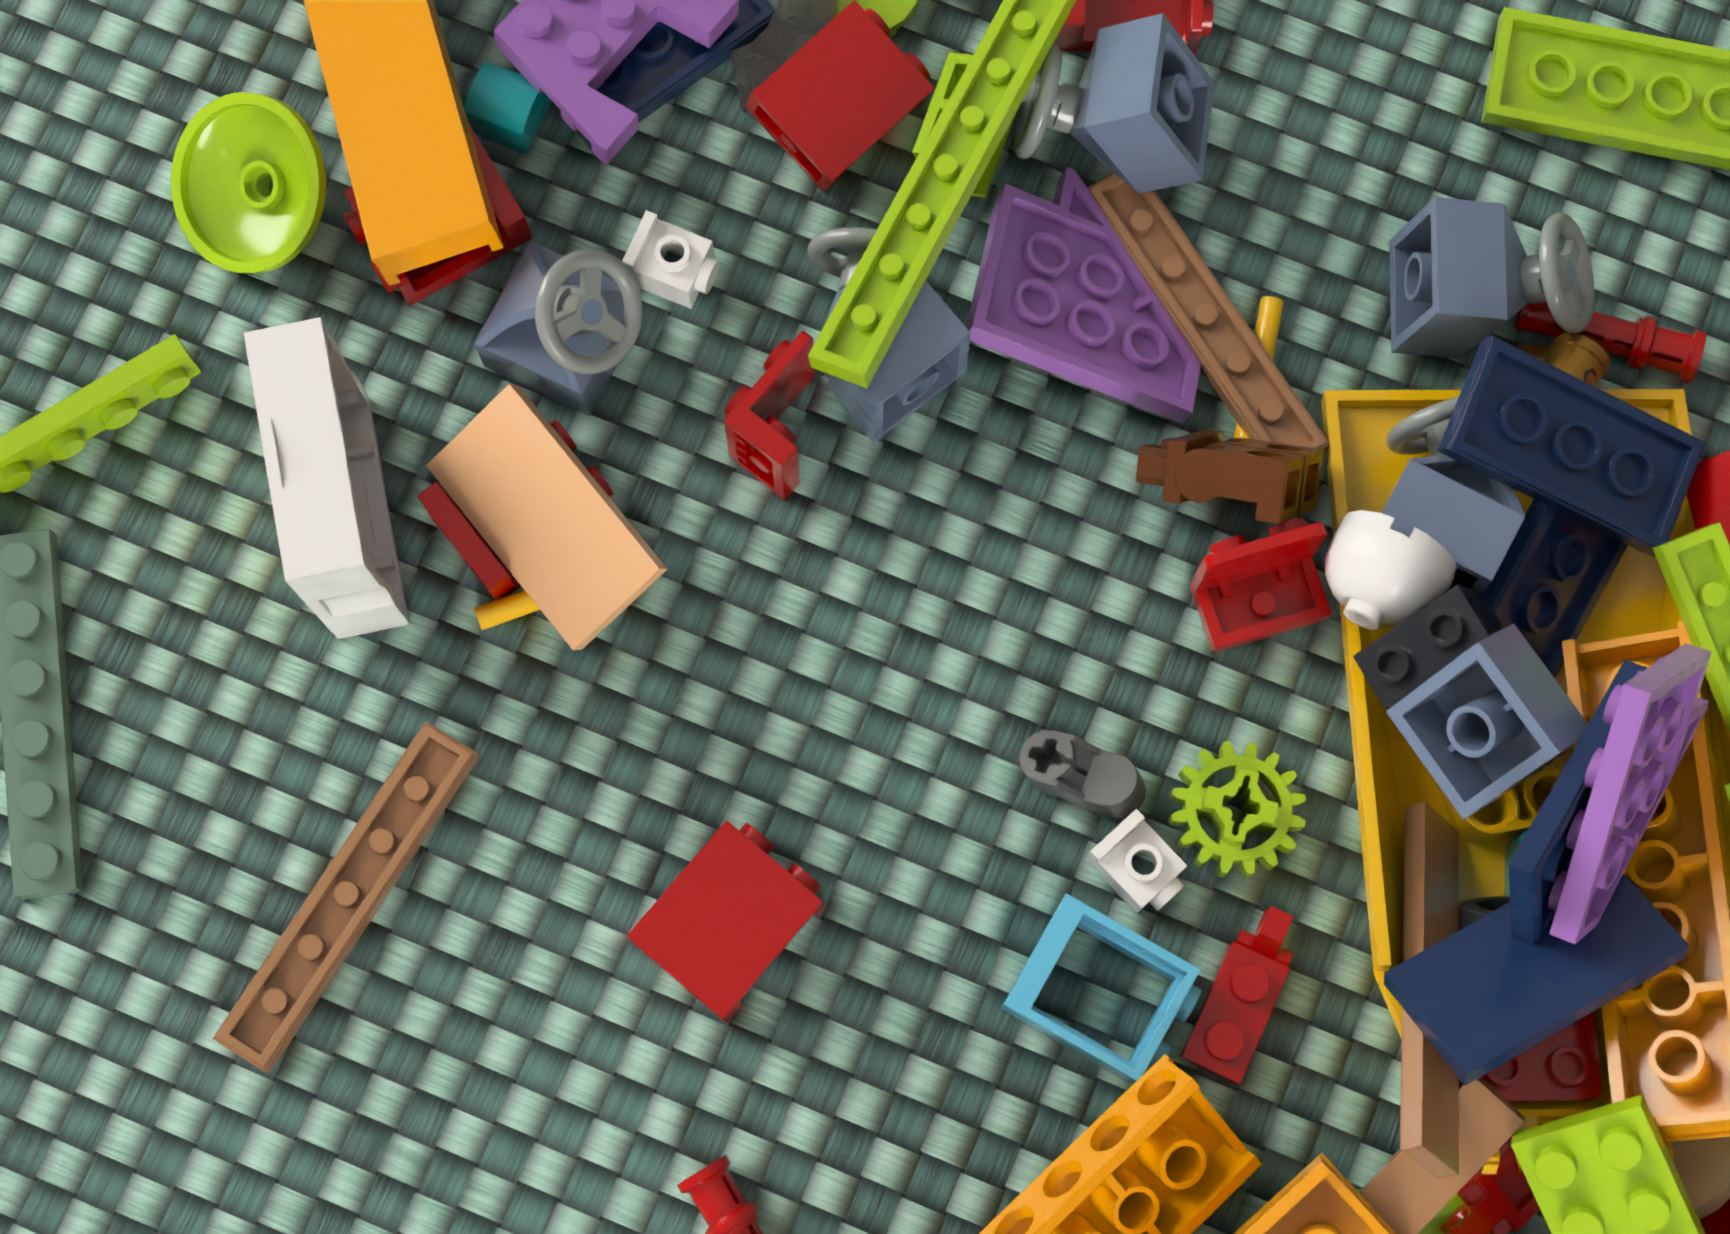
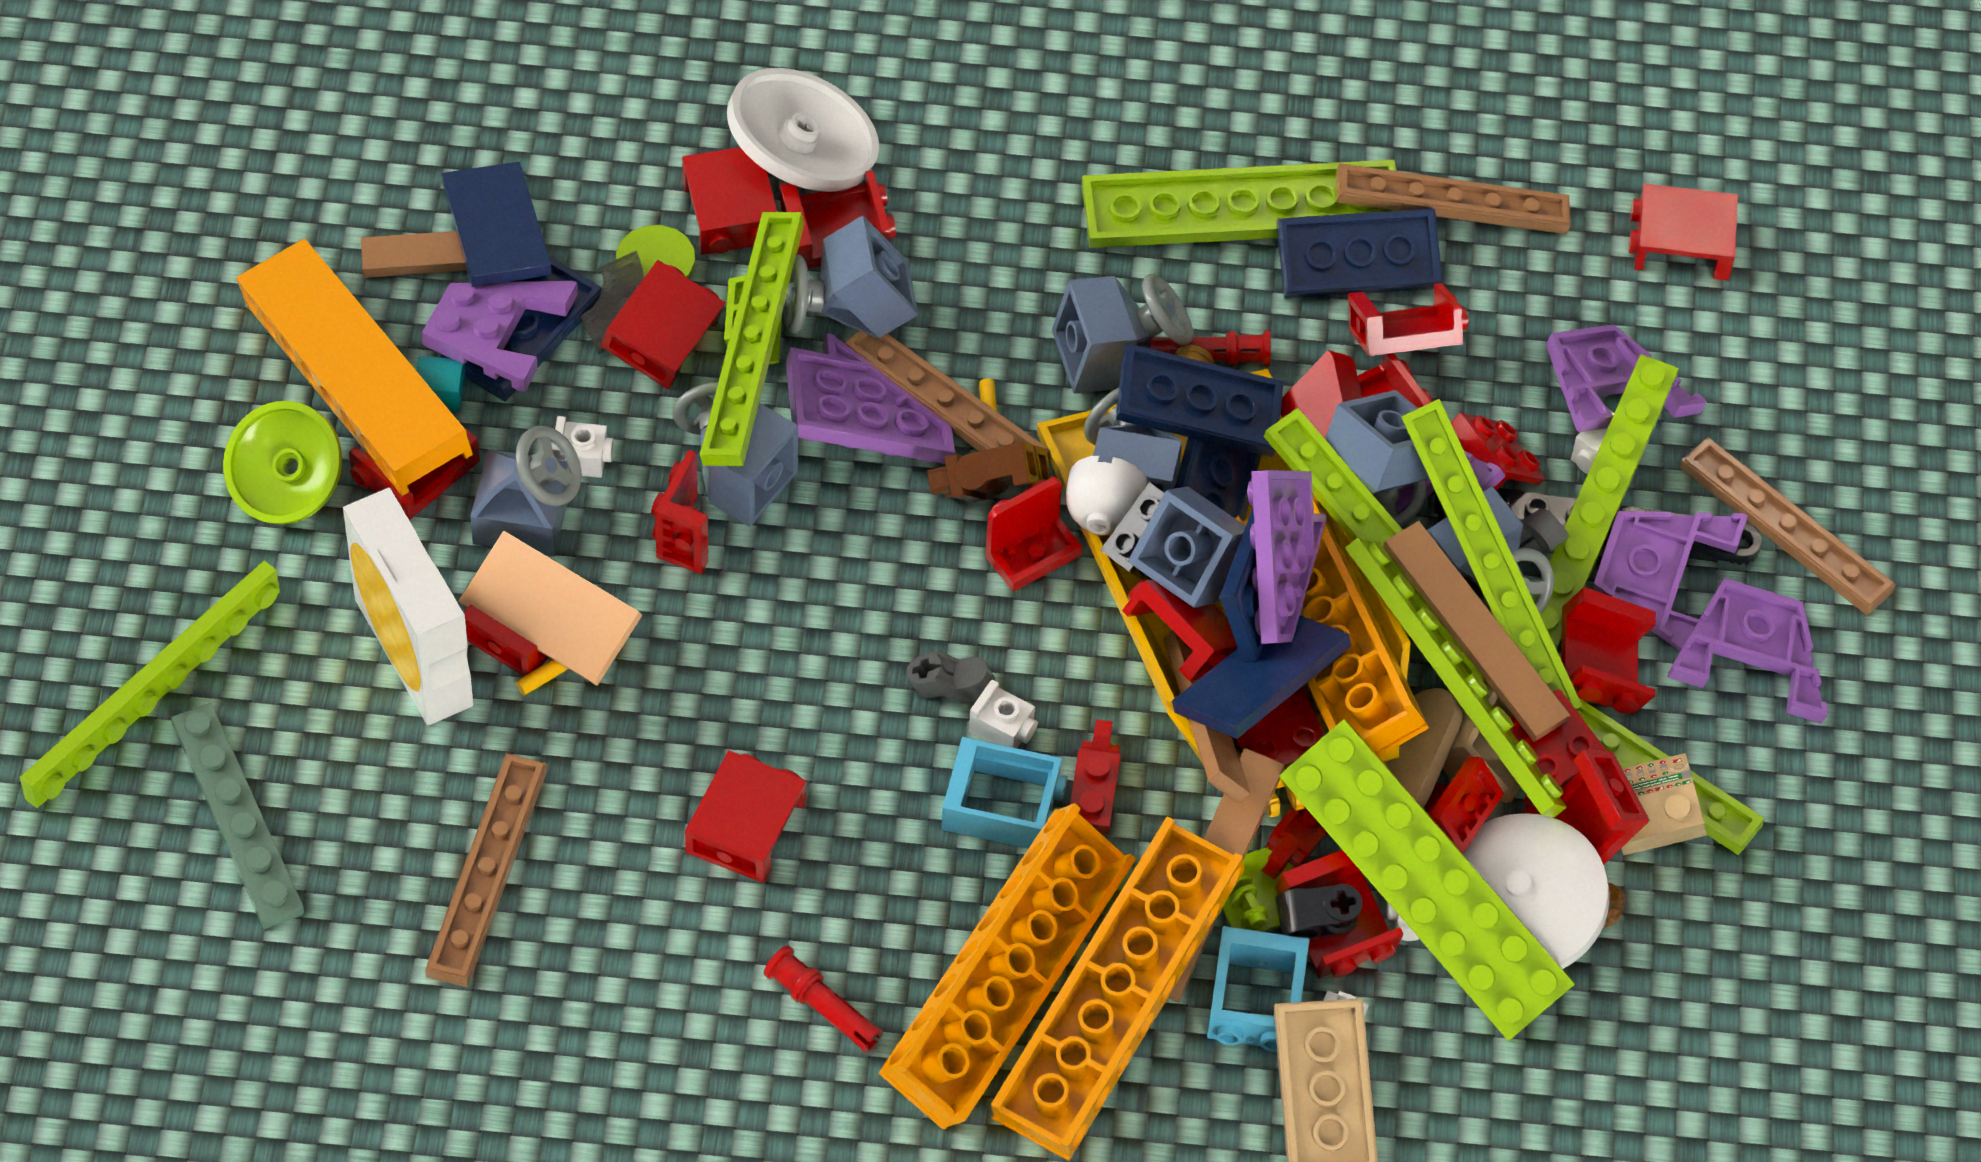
camera: 20 degrees left, 20 degrees down
lime gear [1168,741,1306,879] -> none
none -> red panel [1122,579,1238,681]

